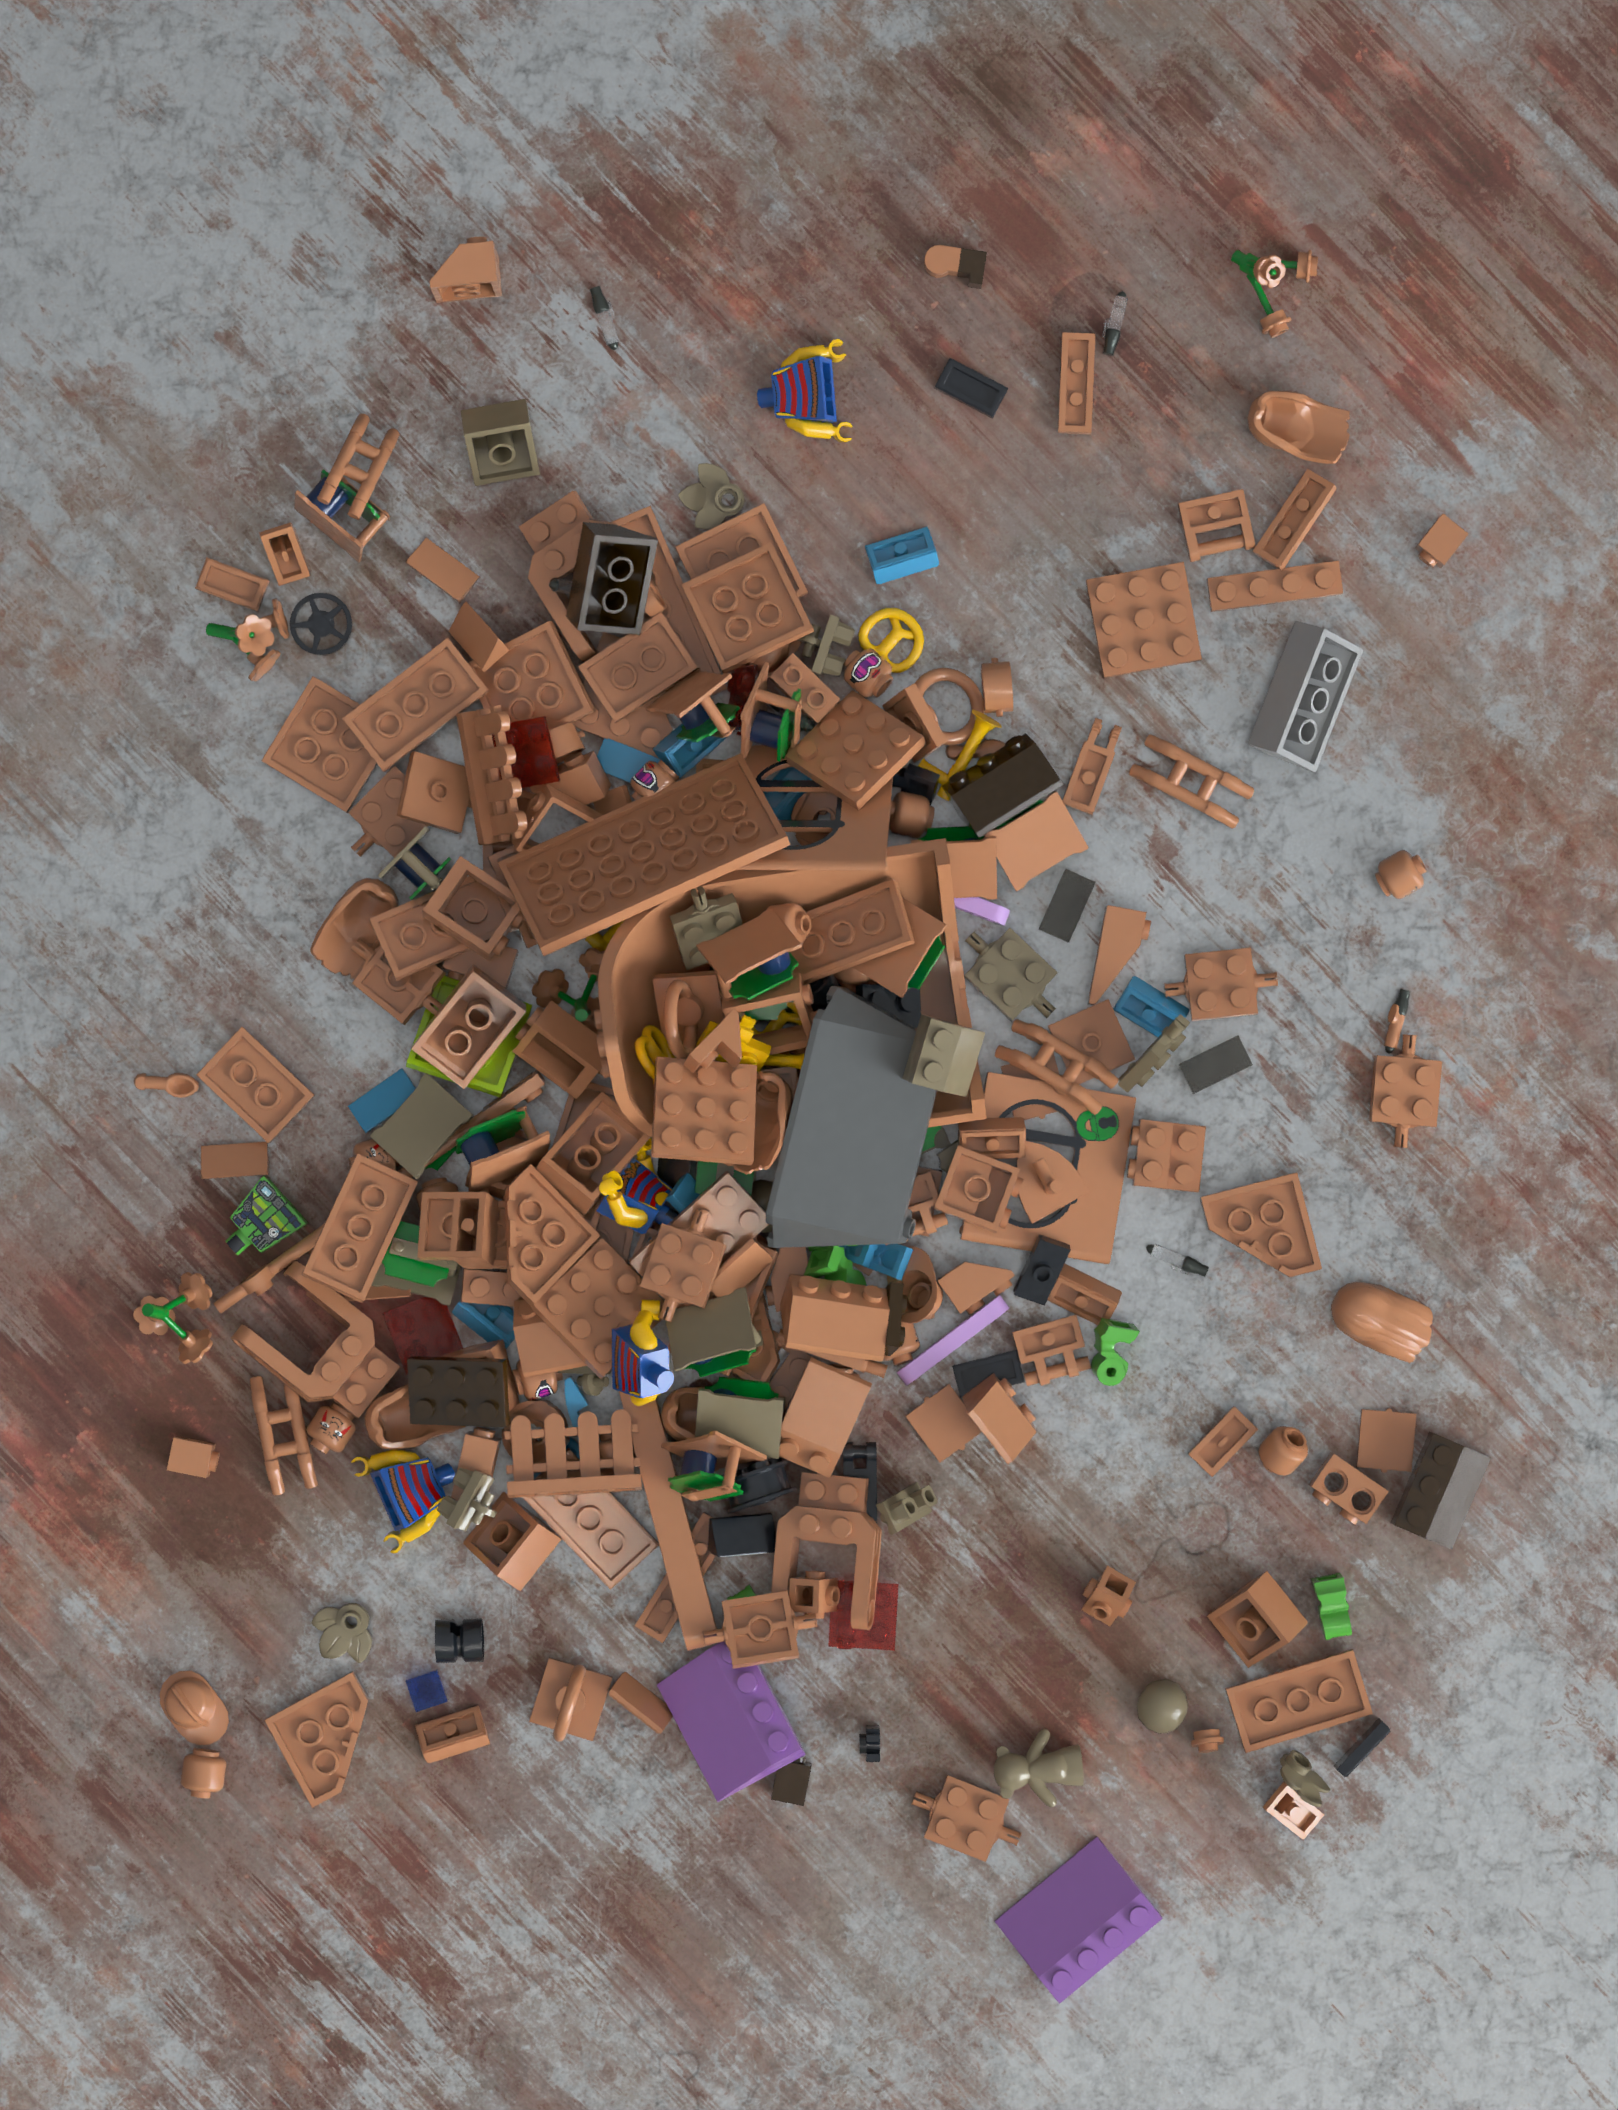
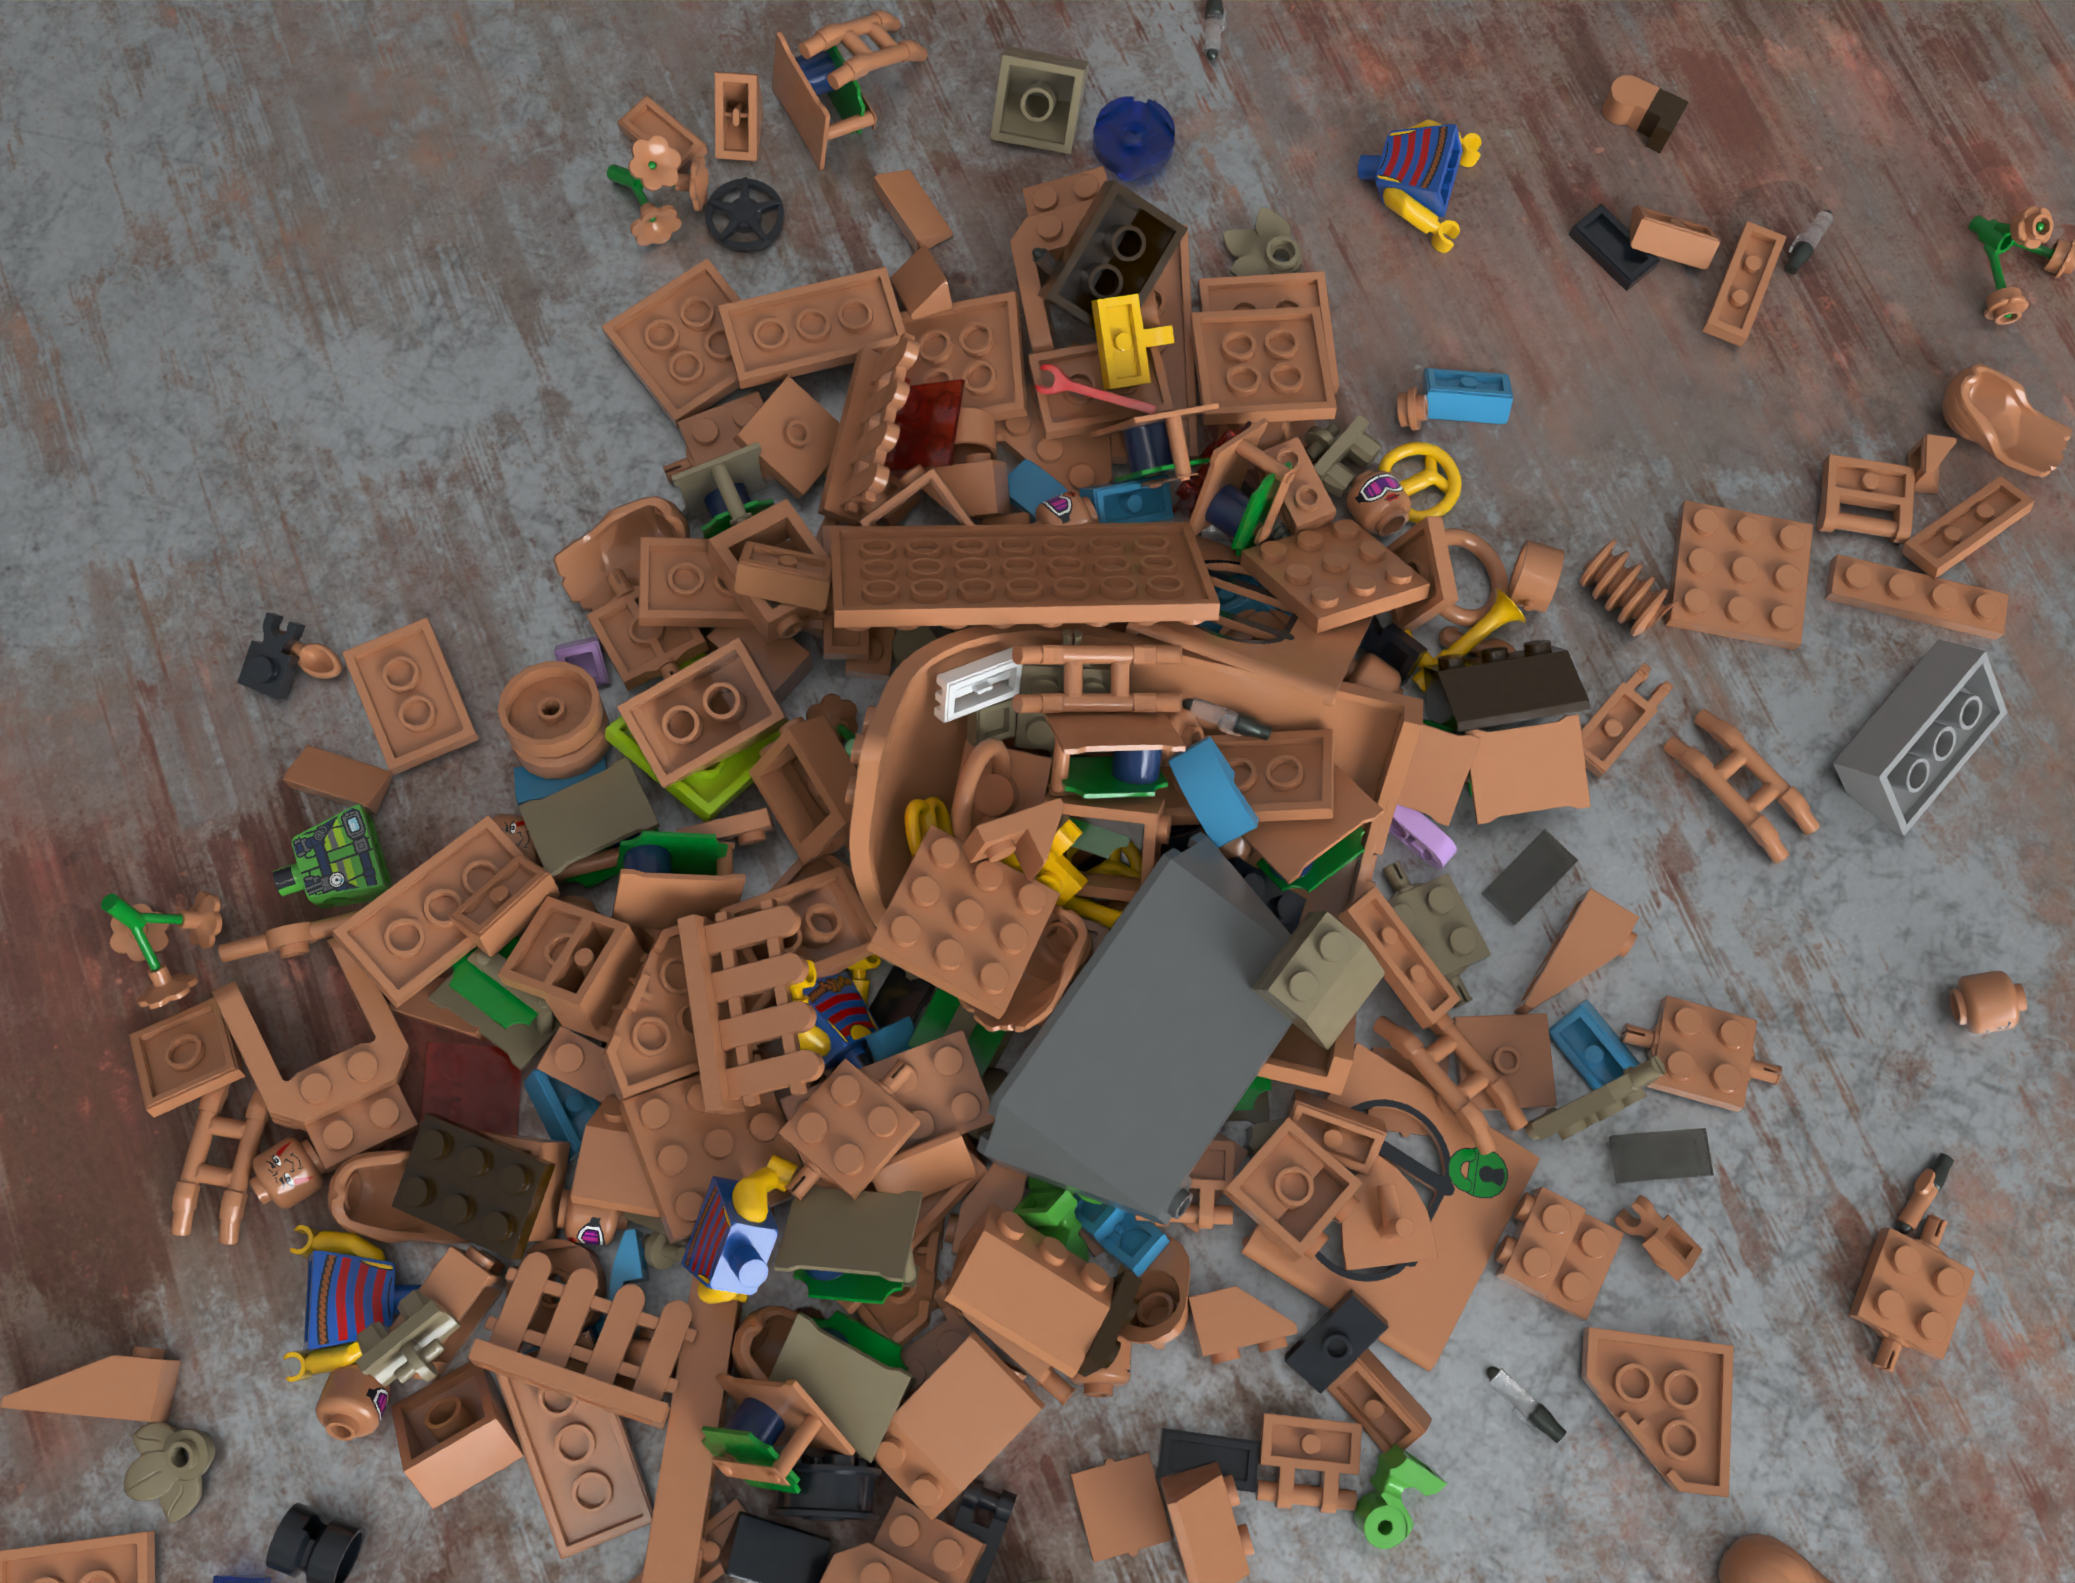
camera: 20 degrees right, 15 degrees down
nougat brick [167,1436,220,1478] -> none
lavender beam [896,1295,1009,1386] -> none
none -> nougat slope [0,1346,181,1422]
none -> nougat plate [129,997,246,1118]
none -> black plate [237,613,306,699]
none -> nougat head [315,1364,391,1441]
none -> nougat slope [448,853,560,957]
none -> nougat wheel [498,661,610,779]
none -> lavender slope [554,636,610,686]
none -> nougat fence [677,898,825,1116]
none -> nougat slope [734,541,832,611]
none -> white tile [934,647,1022,723]
none -> dark tan tile [967,696,1016,747]
none -> nougat piece [1012,645,1182,713]
none -> flag [1034,364,1157,414]
none -> yellow plate [1091,294,1174,390]
none -> clear blue plate [1092,96,1175,181]
none -> dark azure slope [1168,735,1259,848]
none -> piece [1182,696,1272,741]
none -> nougat plate [1337,886,1461,1029]
none -> nougat plate [1397,387,1428,431]
none -> nougat piece [1579,538,1678,637]
none -> nougat plate [1614,1195,1703,1281]
none -> nougat slope [1630,205,1720,270]
none -> nougat slope [1907,434,1957,495]

